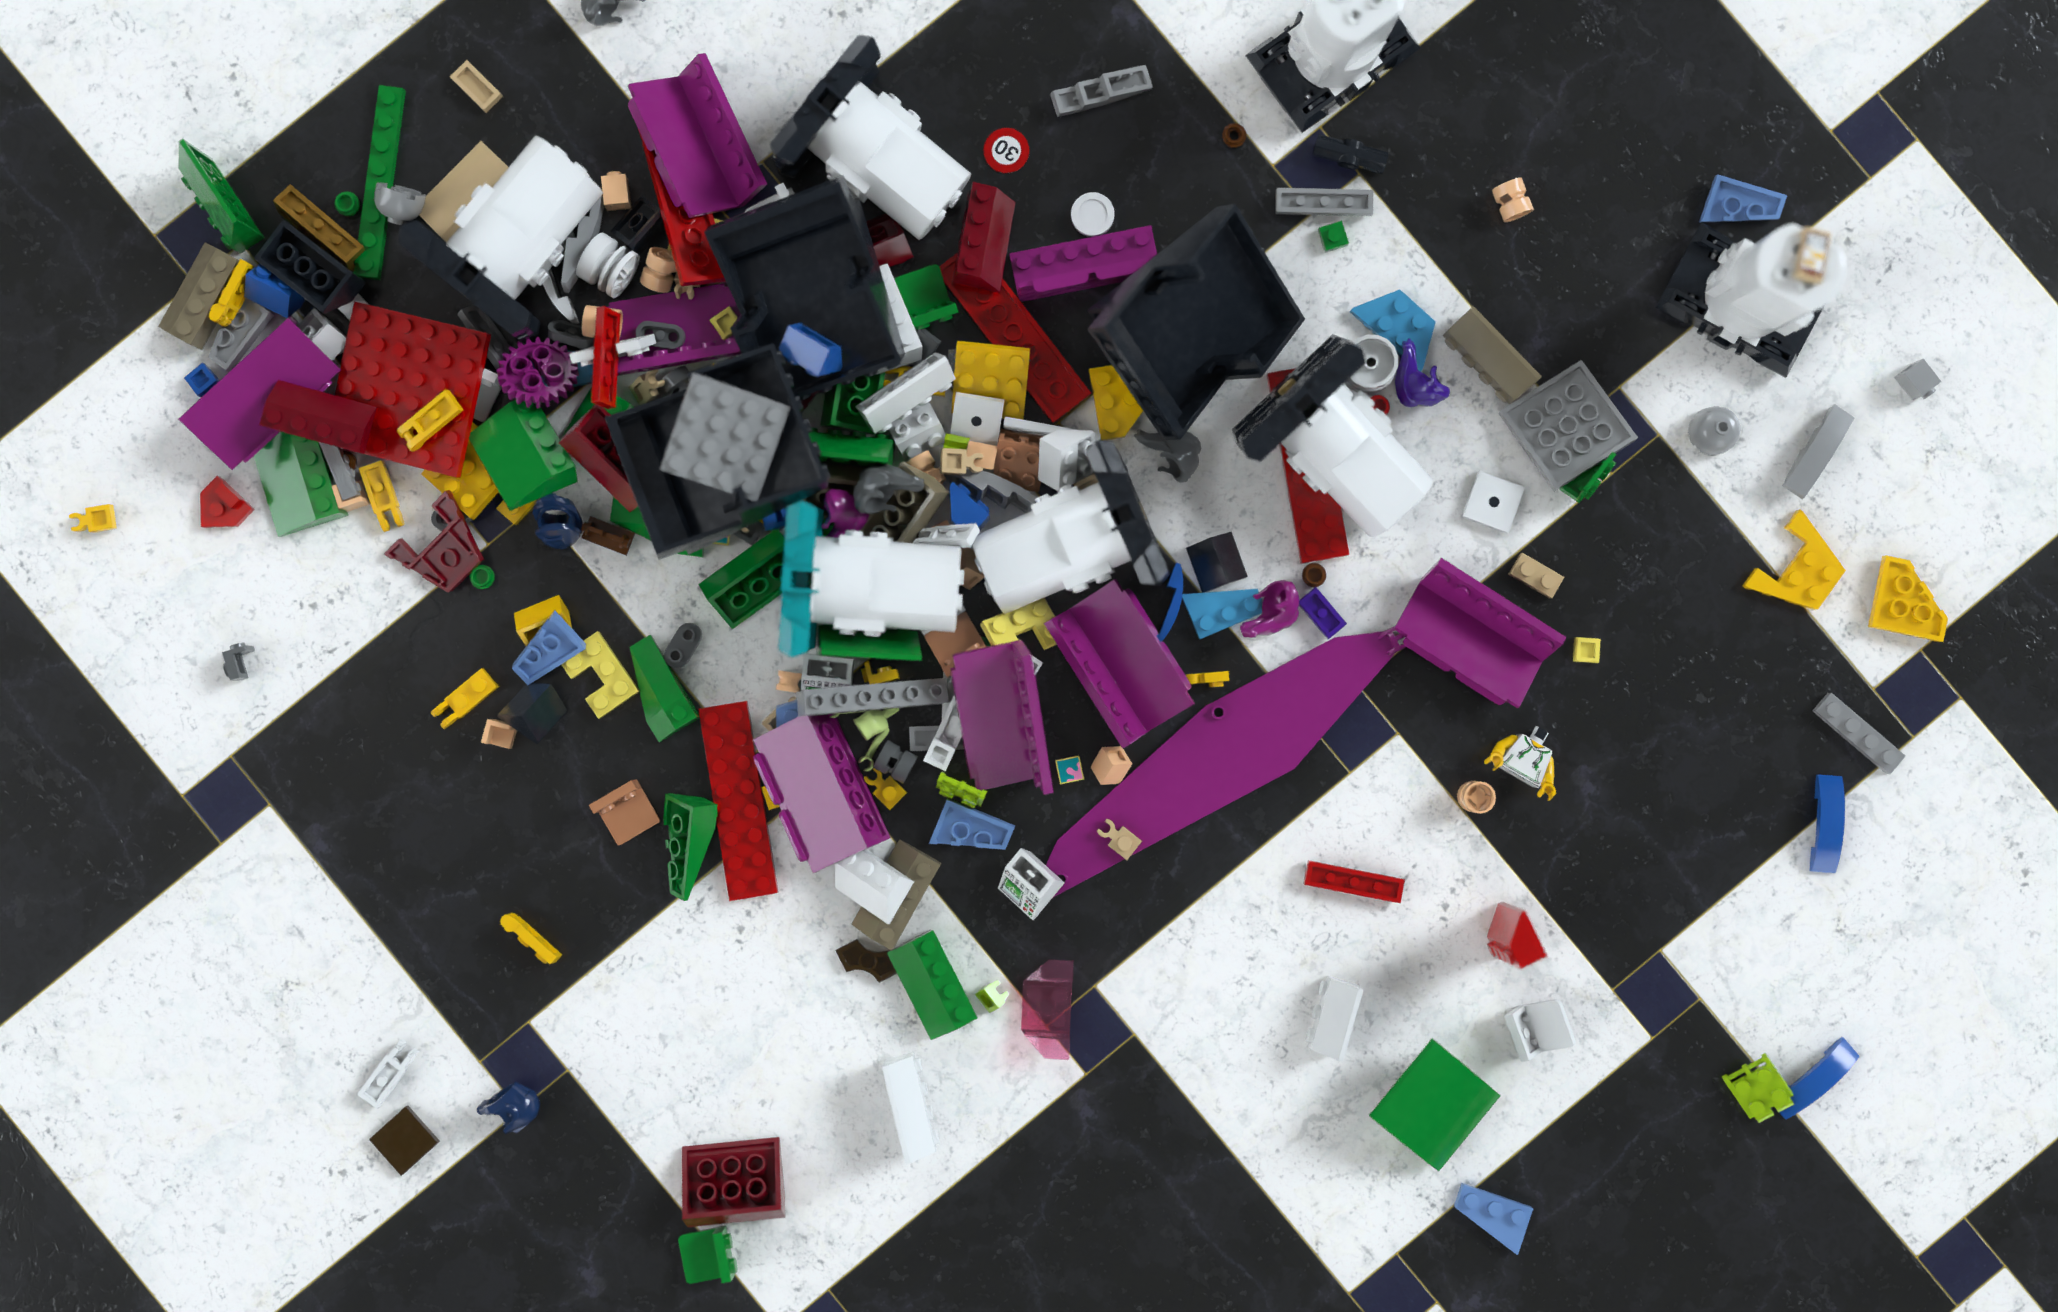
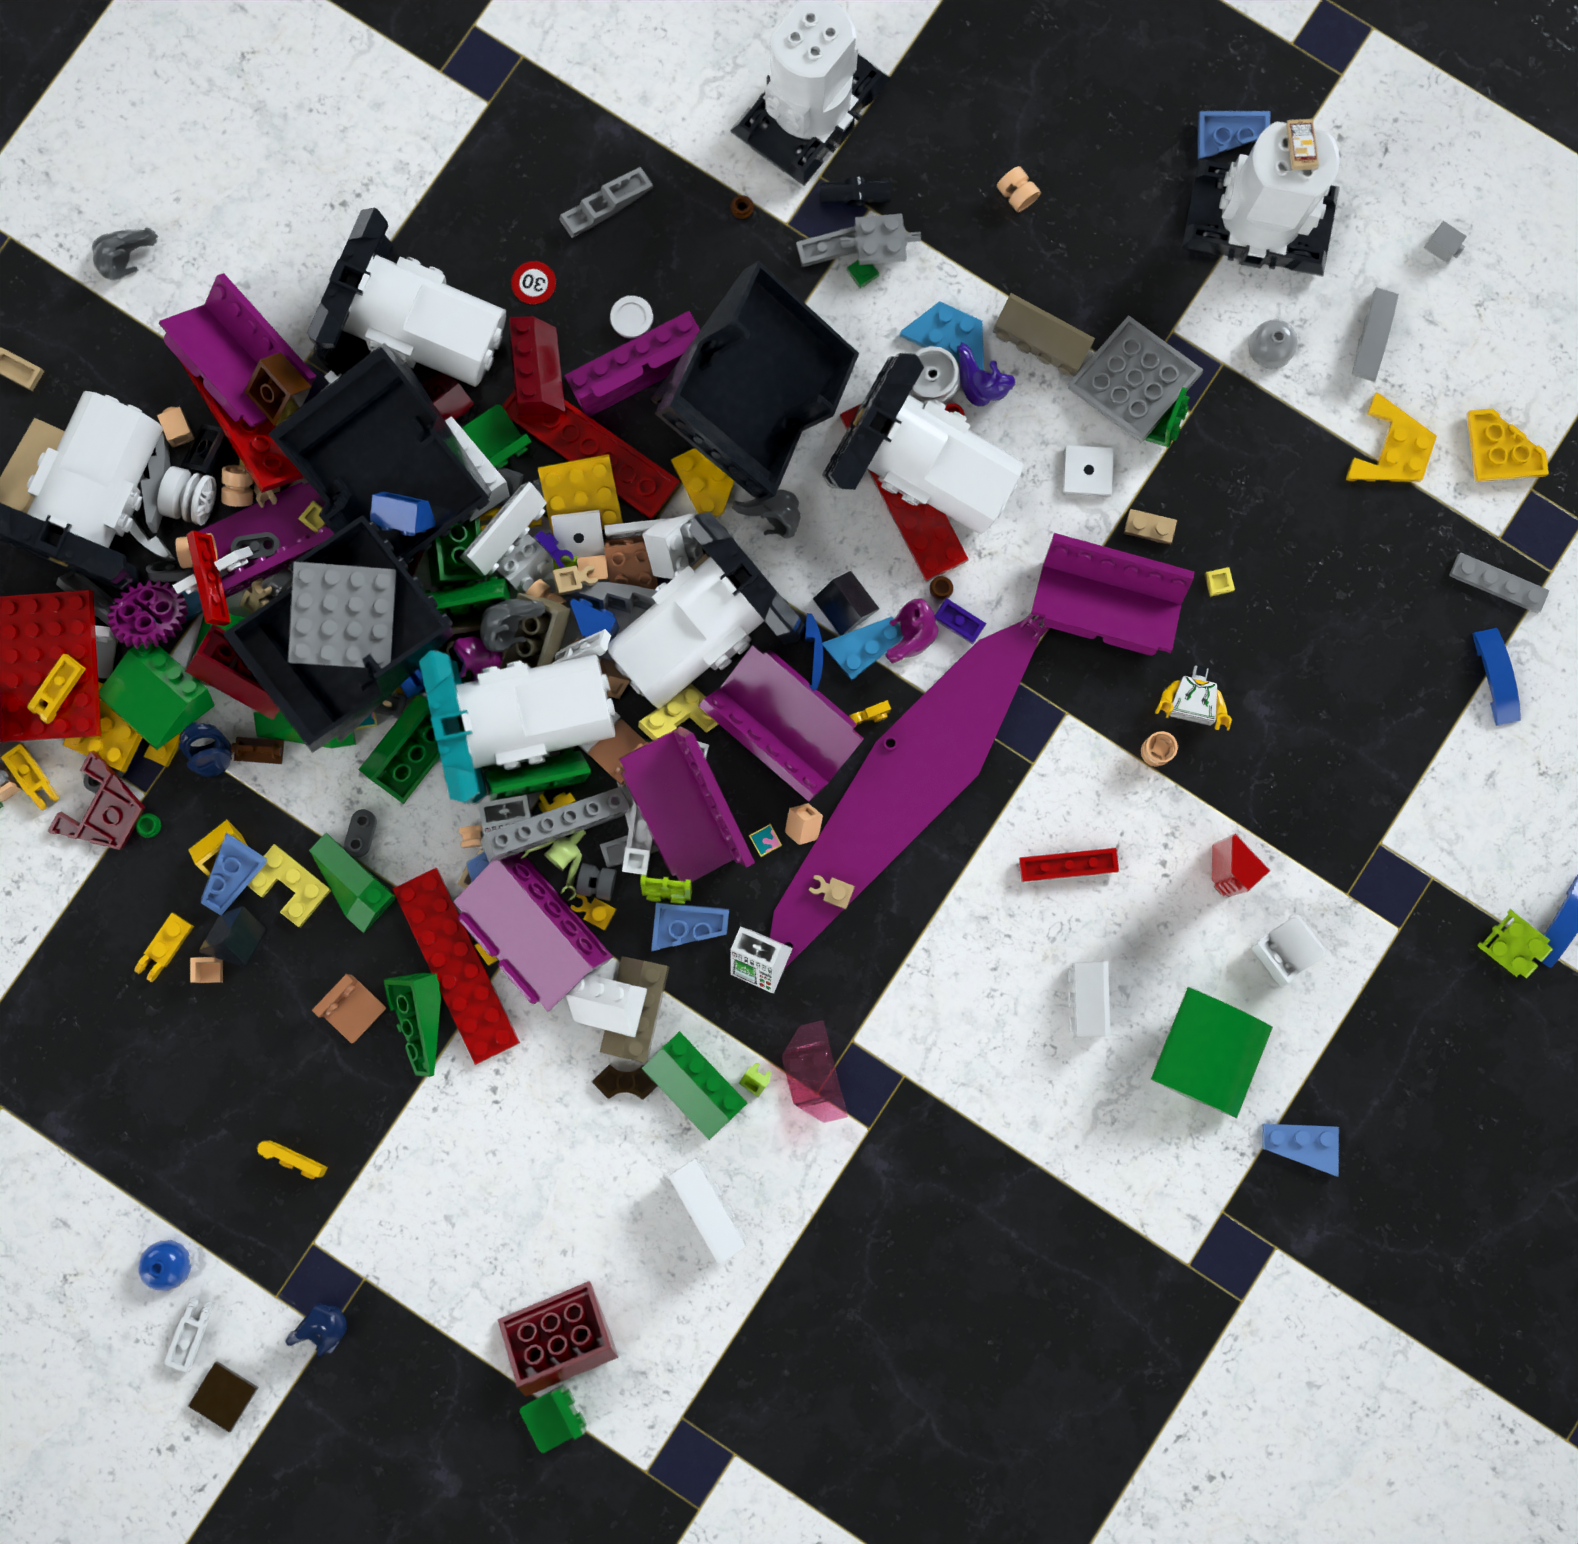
camera: 15 degrees left, 5 degrees down
none -> blue cylinder [138,1240,191,1291]
none -> reddish brown brick [244,352,312,426]
none -> dark purple plate [534,530,574,569]
none -> light grey plate [840,214,921,265]

